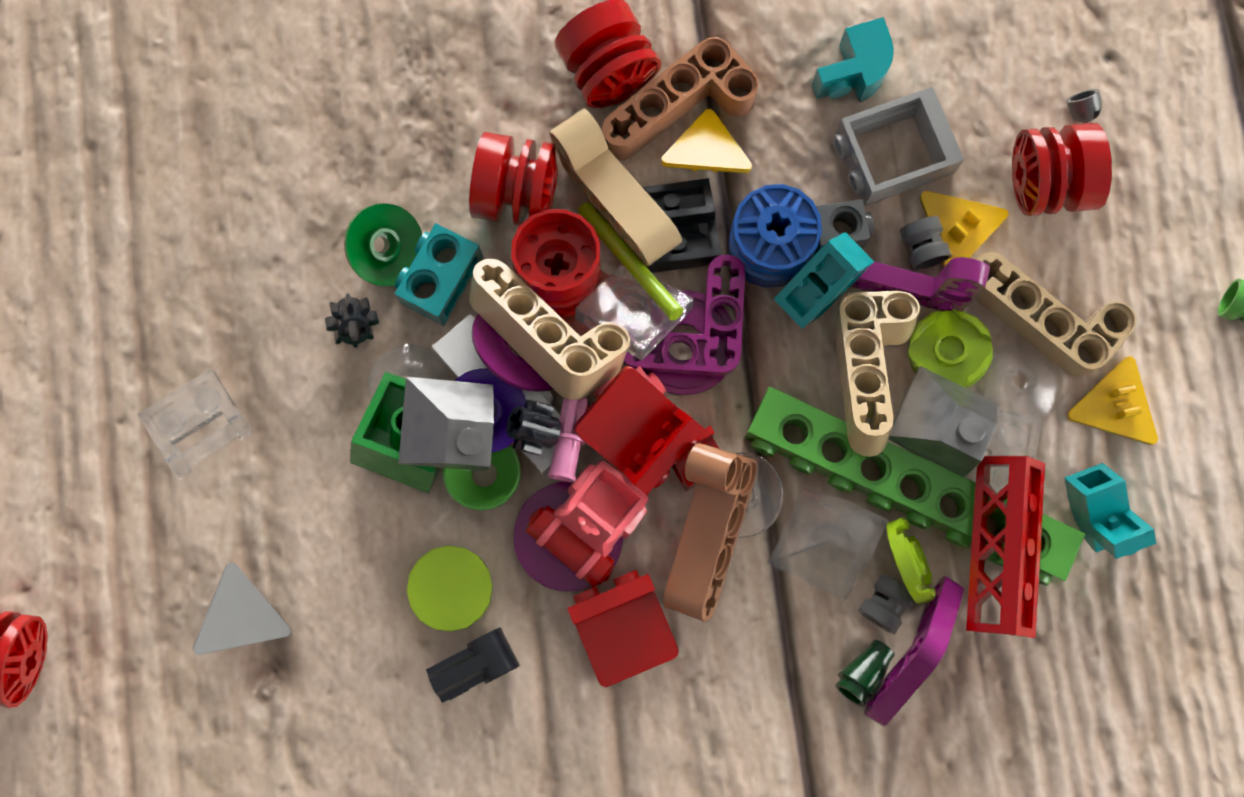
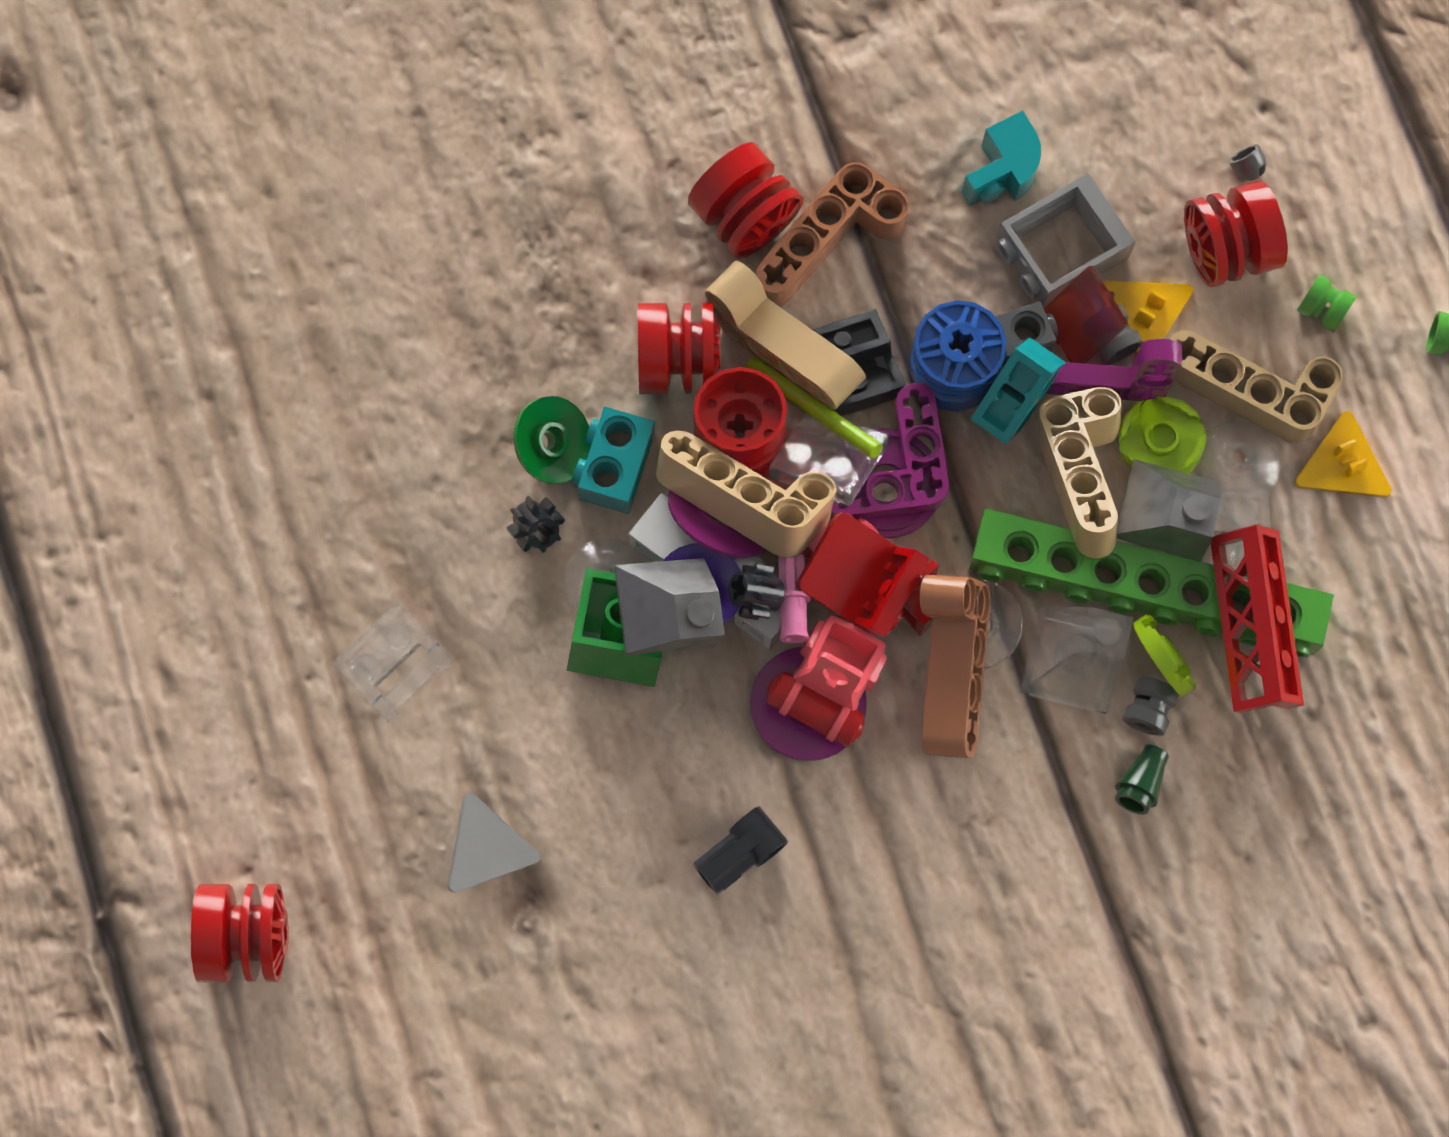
camera: 15 degrees left, 5 degrees down
lime tile [407,545,493,632] -> none
bright green piece [443,445,521,511] -> none
red bracket [567,570,679,687] -> none
piece [661,109,752,173] -> none
magenta beam [864,576,964,727] -> none
teal brick [1064,463,1156,559] -> none
none -> clear red piece [1043,266,1129,364]
none -> bright green wheel [1297,274,1357,333]

